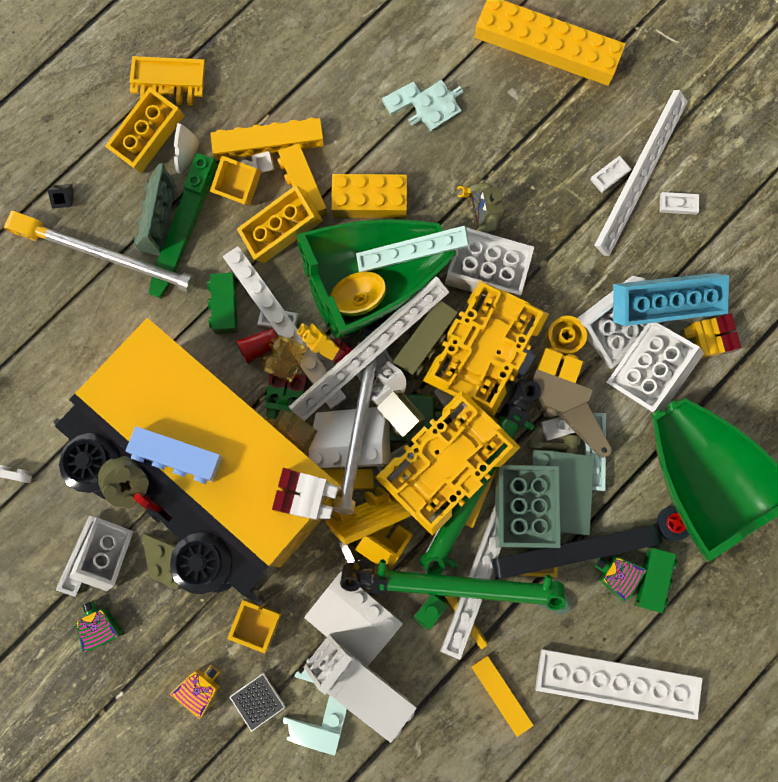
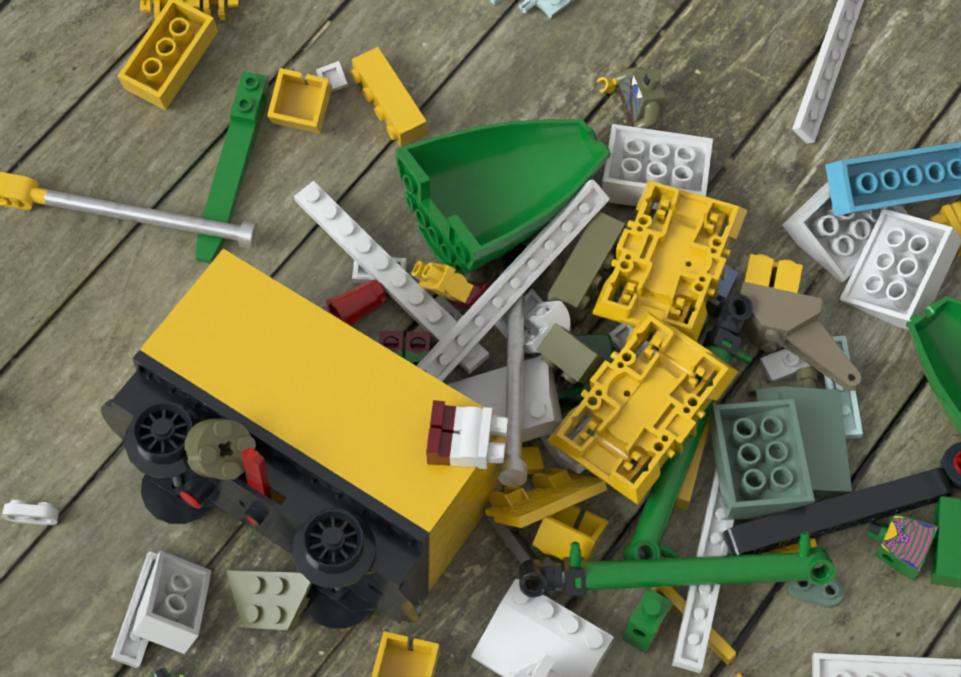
camera: 10 degrees left, 15 degrees down
black brick [47,184,73,209] -> none
light blue brick [126,426,223,484] -> none
sand green slope [134,163,176,255] -> none
white brick [174,123,200,174] -> none
green brick [207,273,238,334] -> none
yellow brick [211,117,324,161] -> none
yellow brick [237,185,323,263] -> none
clear yellow brick [262,335,307,383] -> none
yellow dish [330,272,386,316] -> none
yellow brick [331,174,407,218] -> none
light aqua plate [356,226,470,272] -> none
yellow brick [545,316,587,356] -> none
white plate [590,156,631,193] -> none
white plate [660,192,699,215] -> none

